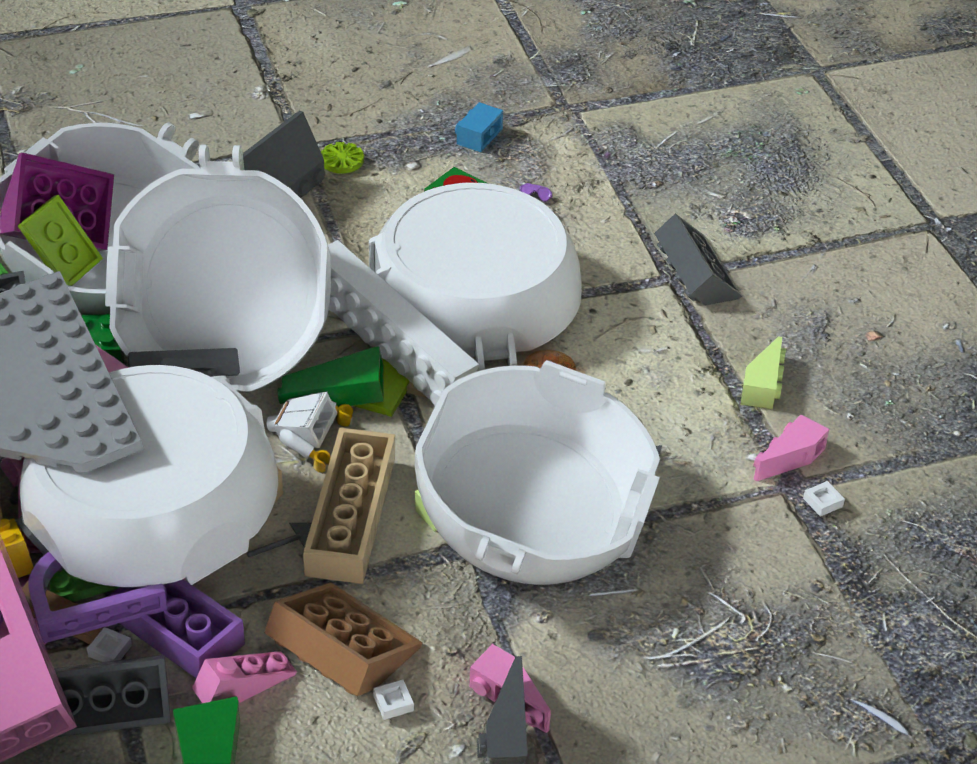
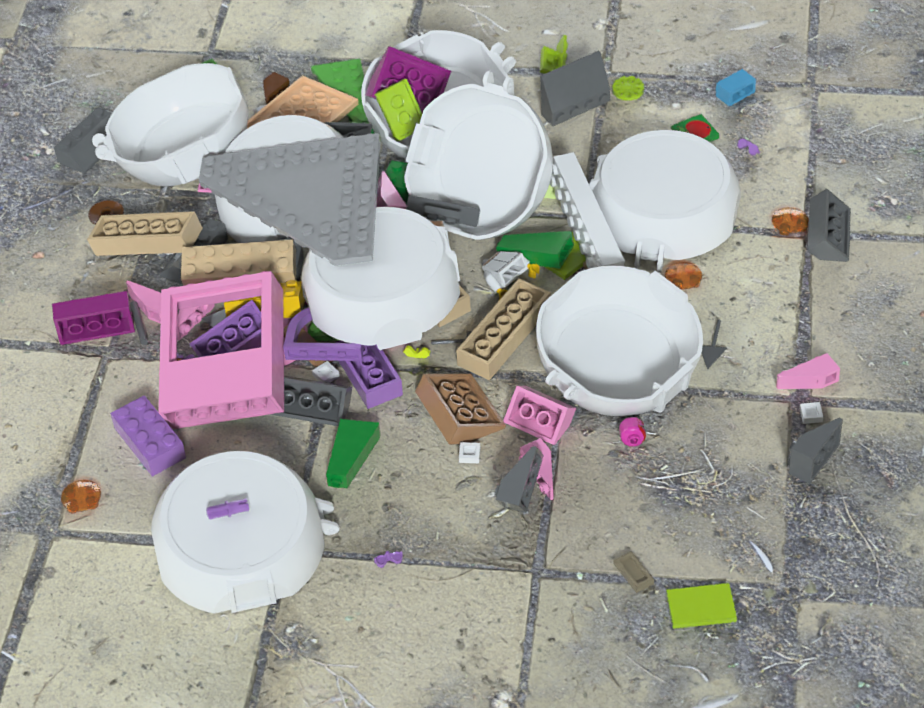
camera: 30 degrees right, 5 degrees up
bright pink slope [192,651,297,703] -> none
yellowish green slope [740,336,786,409] -> none
none -> neon yellow piece [403,345,431,358]
none -> bright pink slope [503,386,576,445]
none -> lime bracket [540,35,568,74]
none -> dark pink head [619,417,646,447]
none -> clear orange dish [772,207,809,236]
none -> dark grey slope [788,417,843,484]

